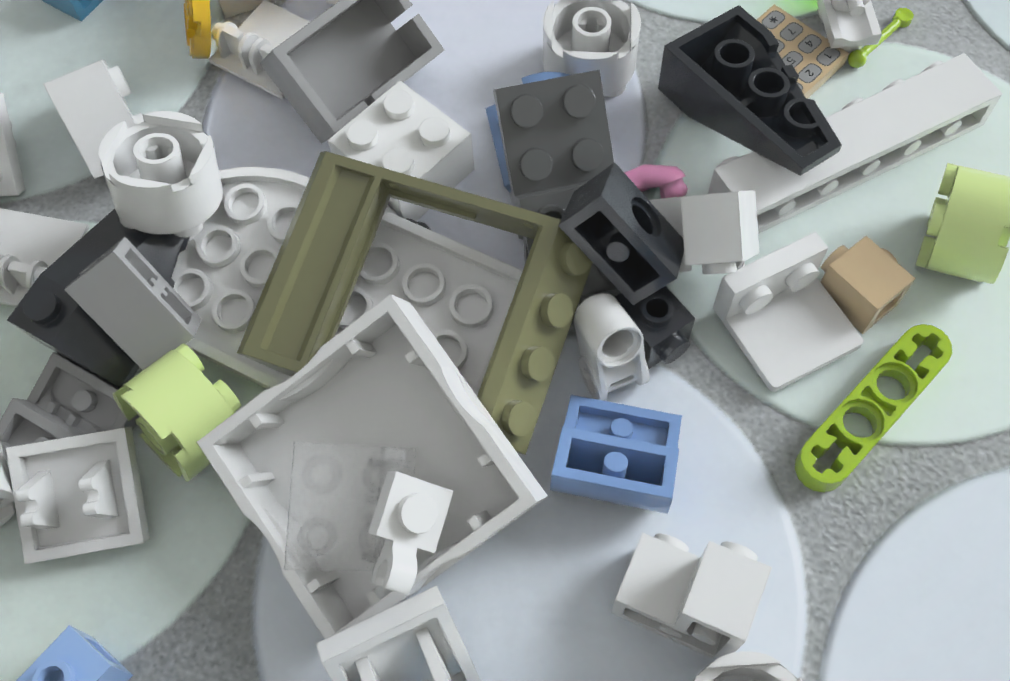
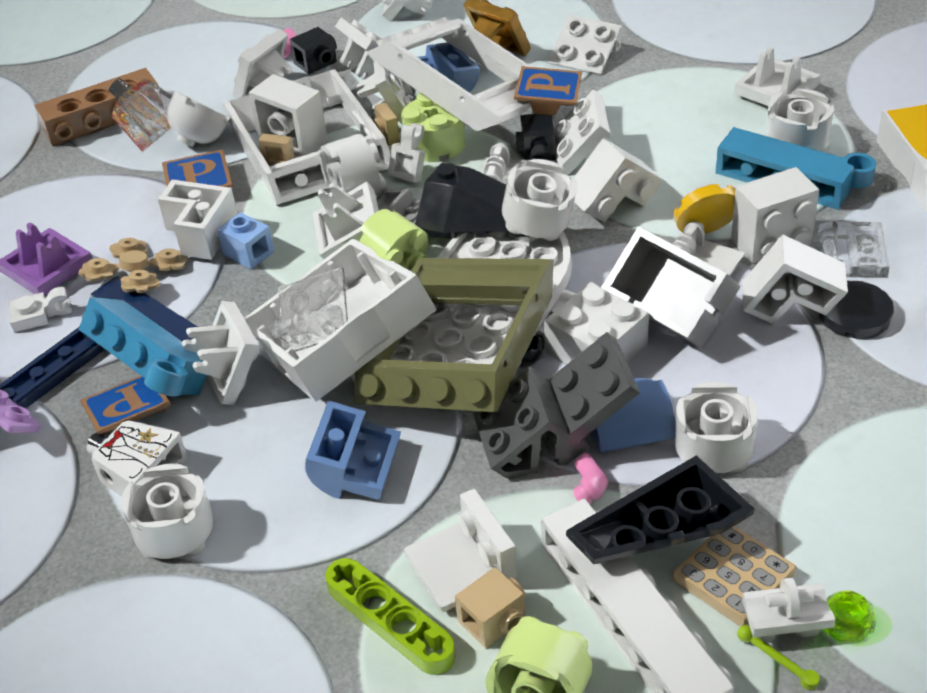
camera: 90 degrees right, 20 degrees down
light grey hinge [64,237,201,370] -> none
white plate [368,471,454,595] -> none
black brick [558,162,684,305] -> none
white piece [573,293,650,401] -> none
white brick [611,532,772,660] -> none
black brick [615,286,695,369] -> none
white brick [649,190,759,274] -> none

